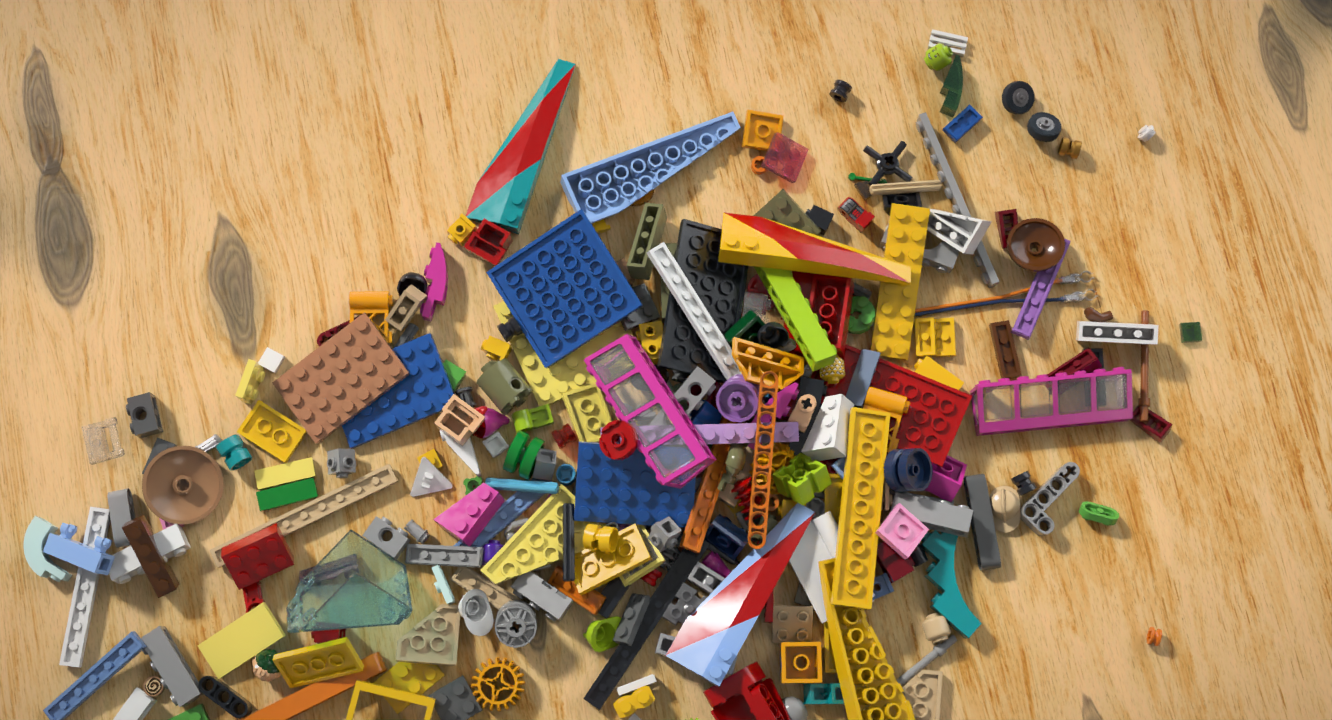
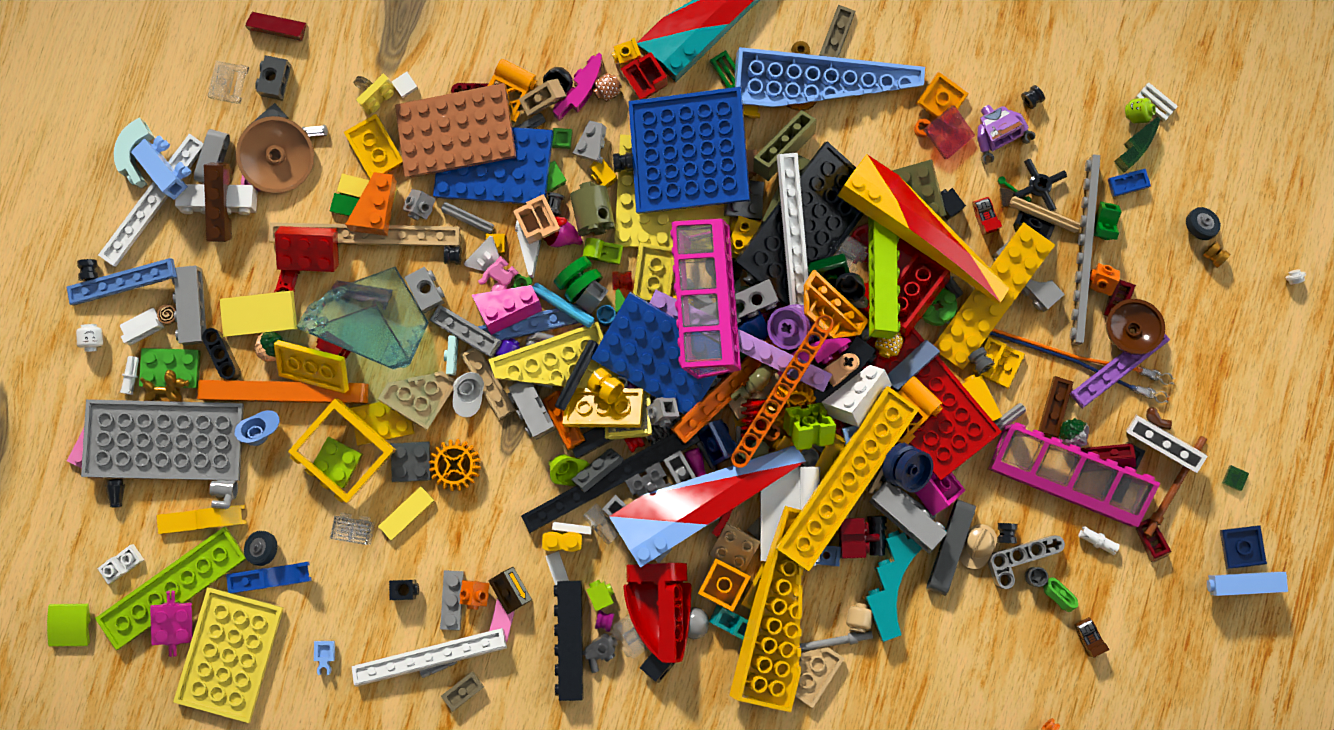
camera: 35 degrees right, 5 degrees up
teal wheel [216,434,253,471] -> none
light grey pin [404,520,430,544] -> none
white tile [482,431,509,458] -> none
light grey wheel [495,600,537,648] -> none
red plate [599,420,638,460] -> none
bright pink plate [875,503,929,559] -> none
white wedge [927,209,991,255] -> none
black wheel [1002,81,1035,114] -> none
none -> black wheel [77,259,98,281]
none -> dark red slope [245,12,307,41]
none -> orange wedge [345,172,397,236]
none -> clear smoke tile [353,76,373,91]
none -> light grey axle [441,202,494,234]
none -> black wheel [444,245,462,265]
none -> bright pink animal [478,256,519,292]
none -> bright green tile [552,128,572,149]
none -> light grey wing [573,120,606,163]
none -> clear pin [583,504,620,545]
none -> nougat head [593,73,622,102]
none -> bright green slope [615,289,625,315]
none -> green tile [710,50,735,88]
none -> pearl gold plate [791,41,810,55]
none -> dark tan tile [819,5,856,58]
none -> dark grey wheel [968,347,995,374]
none -> medium lavender torso [977,105,1036,164]
none -> light grey axle [994,403,1026,430]
none -> dark grey wheel [1025,567,1048,587]
none -> piece [1059,418,1089,447]
none -> reddish brown leg [1074,617,1109,658]
none -> white pin [1079,526,1120,555]
none -> orange brick [1089,263,1120,296]
none -> green brick [1093,201,1122,240]
none -> light blue brick [1207,572,1288,596]
none -> dark blue plate [1220,525,1267,569]

